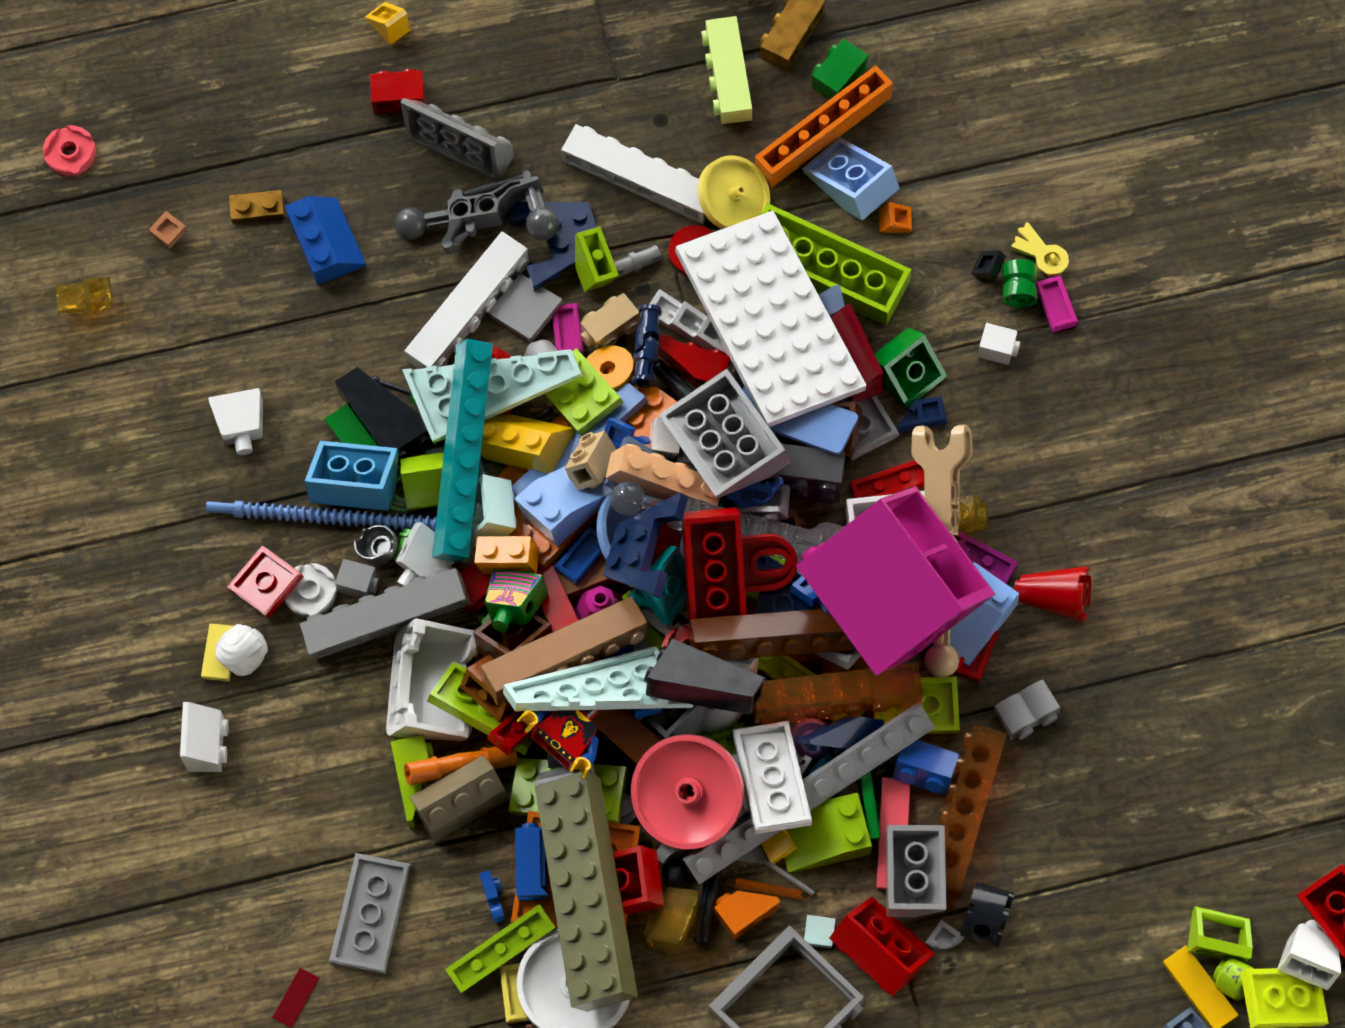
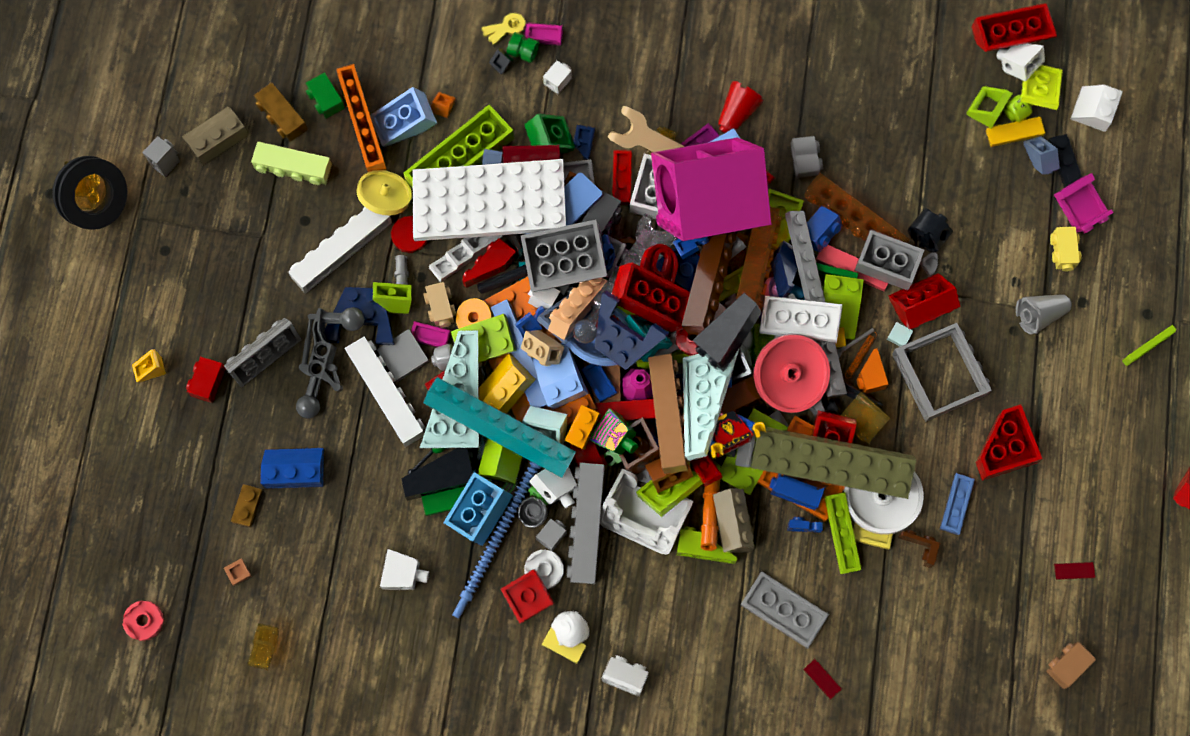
camera: 70 degrees left, 5 degrees up
dark blue piece [631,304,662,388] -> none

